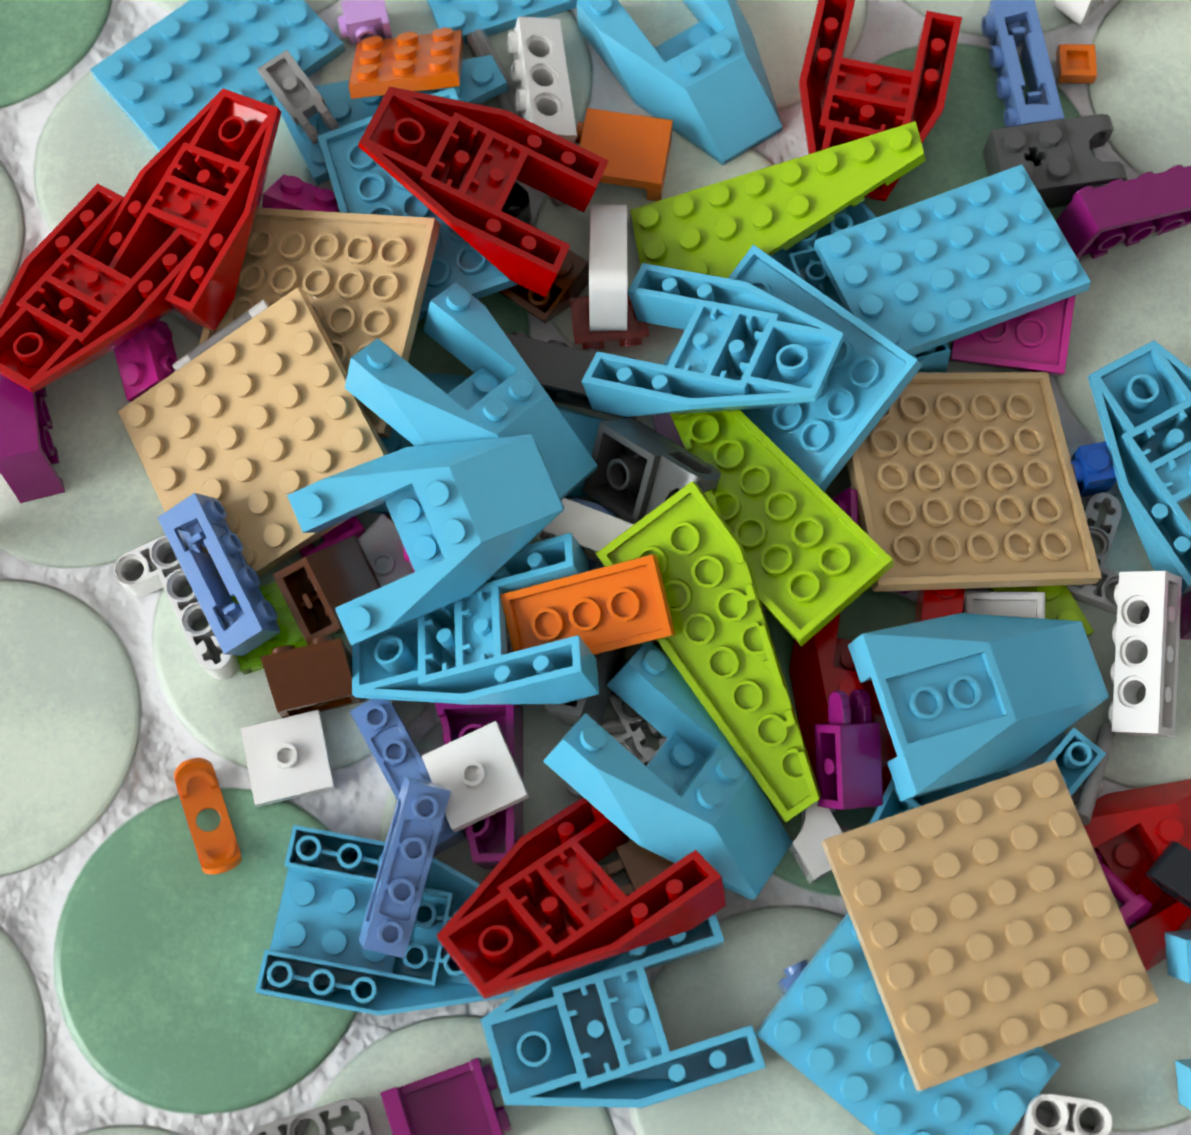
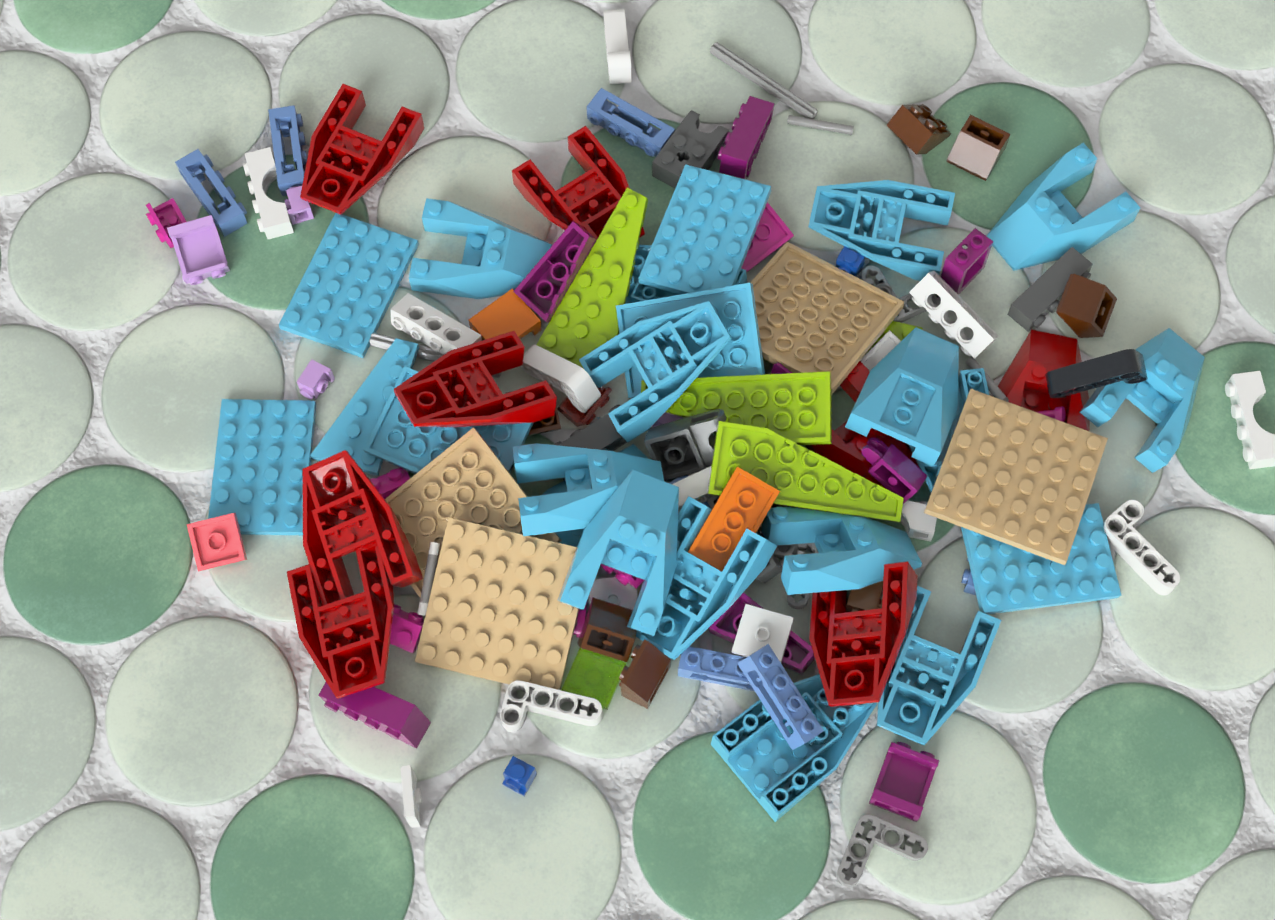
camera: 50 degrees left, 5 degrees down
medium blue brick [157,493,281,656] -> none
orange piece [174,758,242,875] -> none
white plate [240,710,336,807] -> none
light grey hinge [257,50,339,145] -> none
orange plate [348,28,464,99] -> none
orange plate [1056,44,1097,84] -> none
none -> coral plate [187,513,247,571]
none -> blue brick [502,756,537,796]
none -> magenta wedge [513,221,597,323]

